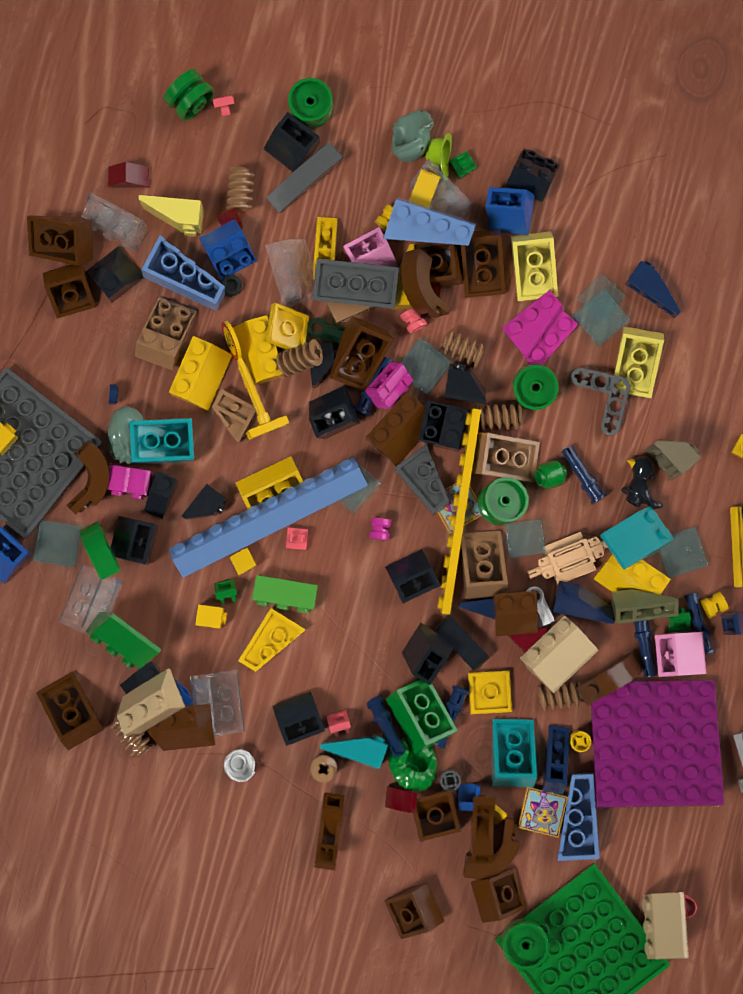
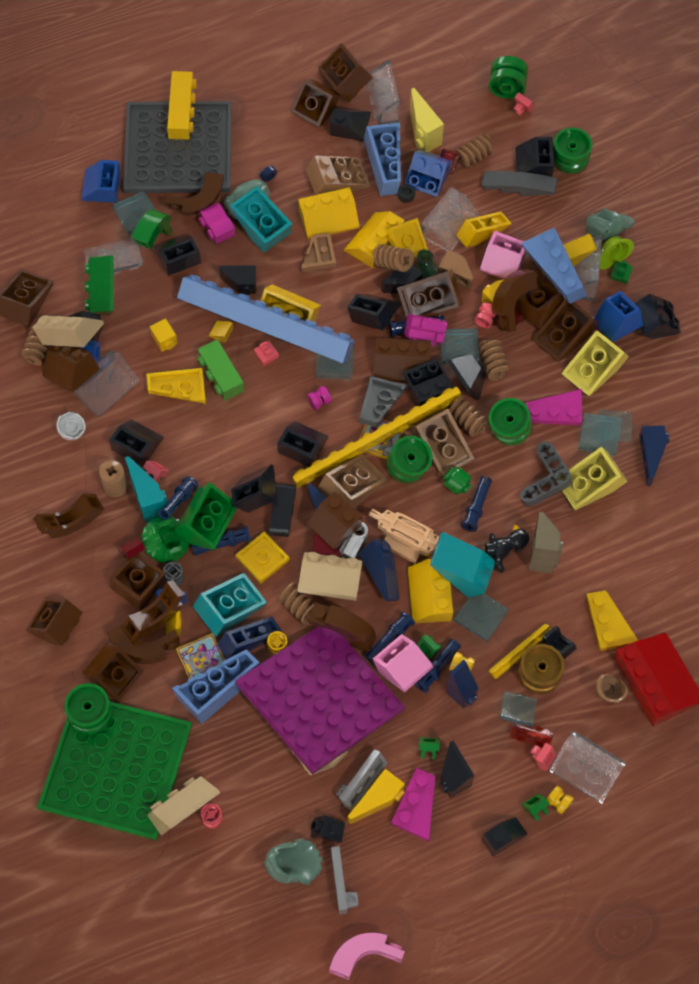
camera: 55 degrees right, 20 degrees down
dark red slope [108,162,149,188] -> none
black slope [144,472,179,519] -> none
green tile [214,578,237,605] -> none
yellow piece [221,321,289,440] -> none
dark grey plate [312,258,399,309] -> none
dark pink wing [502,290,563,359] -> none
clear light blue piece [506,520,546,558] -> none
olive slope [612,589,678,624] -> none

